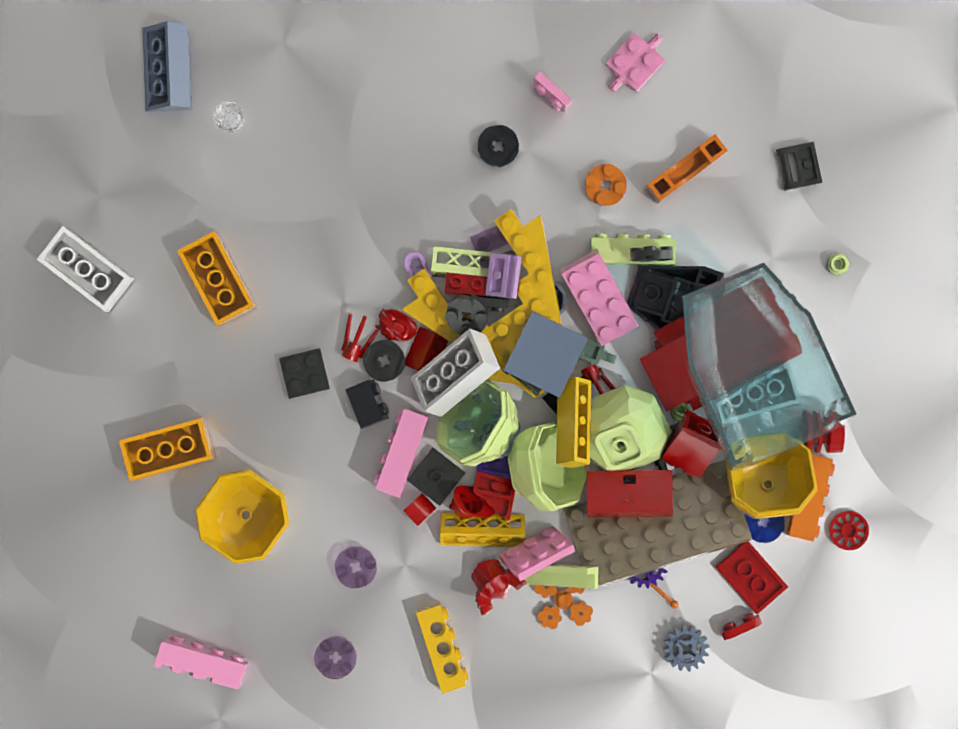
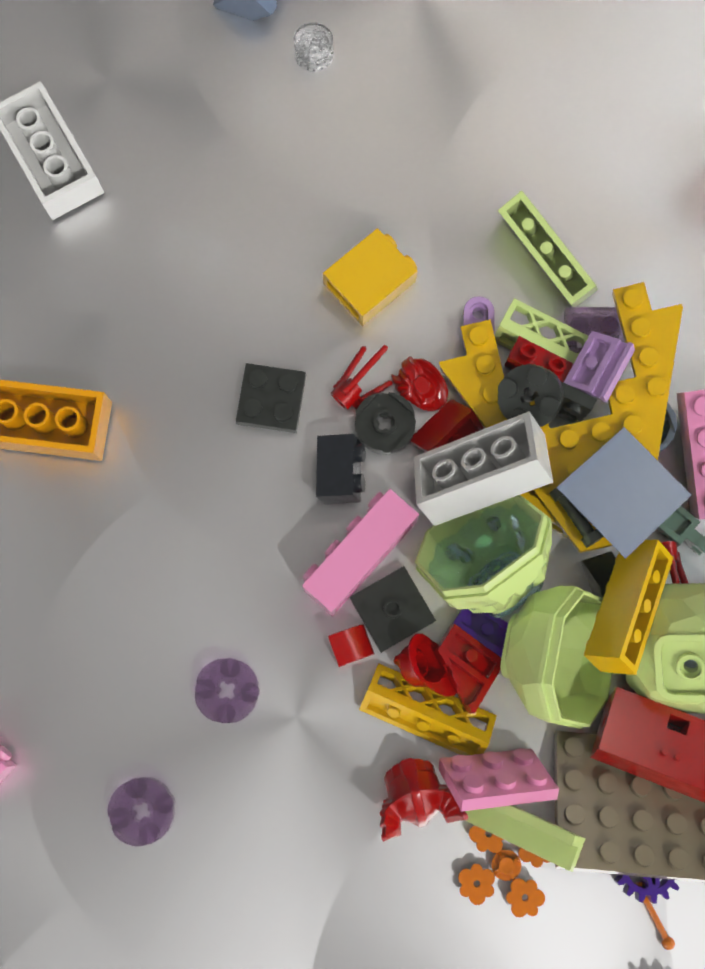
camera: 25 degrees right, 10 degrees down
light orange brick [177,231,257,327] -> none
yellow rock [195,469,290,564] -> none
yellow brick [416,603,469,694] -> none
black plate [477,125,519,168] -> none
none -> yellow brick [323,228,418,327]
none -> yellowish green brick [498,191,598,309]

